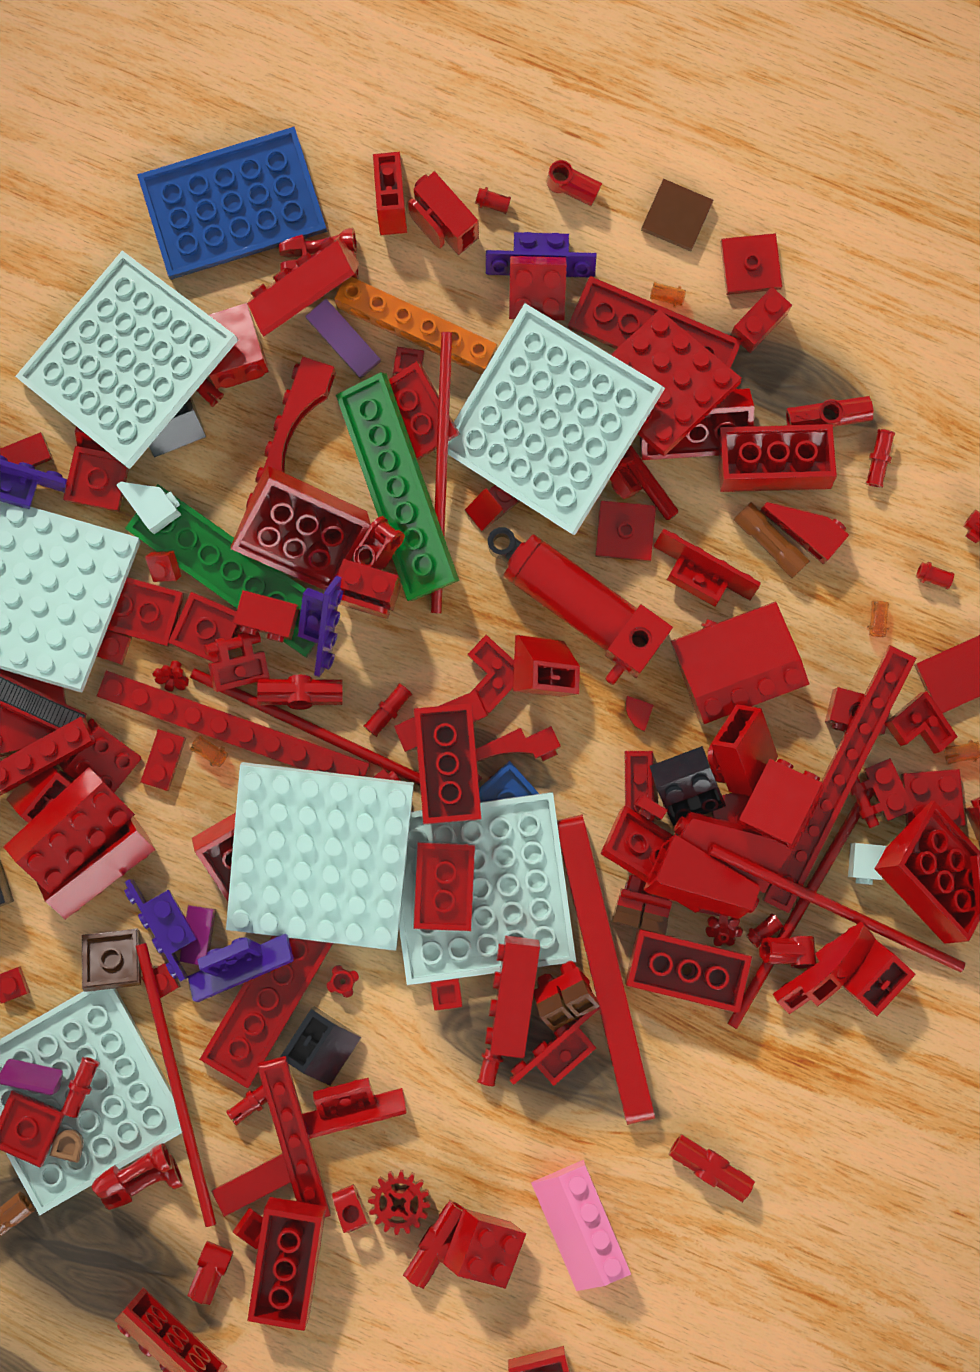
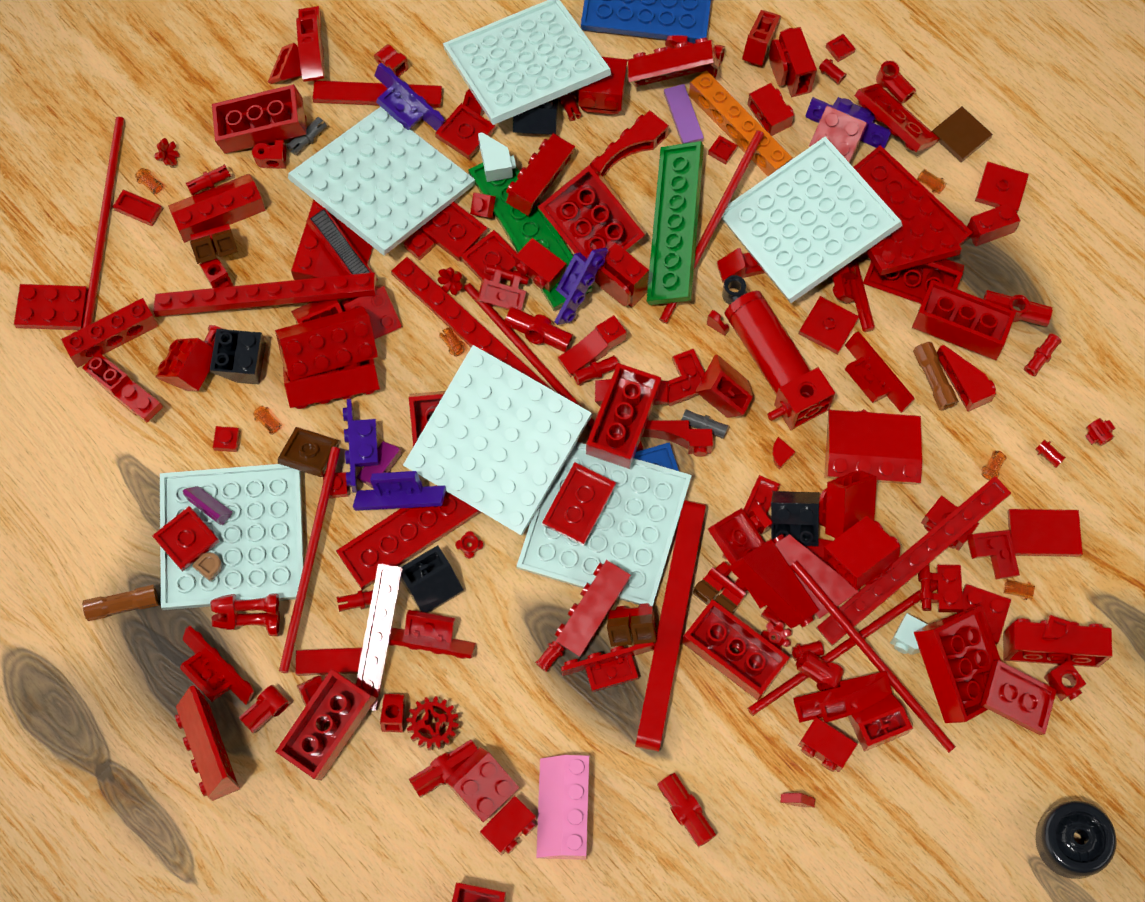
camera: 20 degrees right, 15 degrees down
red pin [61,1057,100,1118] -> none
red plate [140,729,186,791] -> none
red piece [354,516,405,570] -> none
red plate [389,361,460,461] -> none
red plate [430,978,463,1011] -> none
none -> red bracket [180,626,254,705]
none -> clear orange pin [253,406,282,435]
none -> red brick [480,796,536,856]
none -> red brick [506,133,575,216]
none -> red slope [558,315,627,377]
none -> dark grey pin [681,409,728,439]
none -> red tile [706,310,729,336]
none -> red brick [747,83,794,136]
none -> red tile [780,793,815,808]
none -> red brick [798,717,858,772]
none -> red tile [825,34,856,62]
none -> red plate [854,83,940,152]

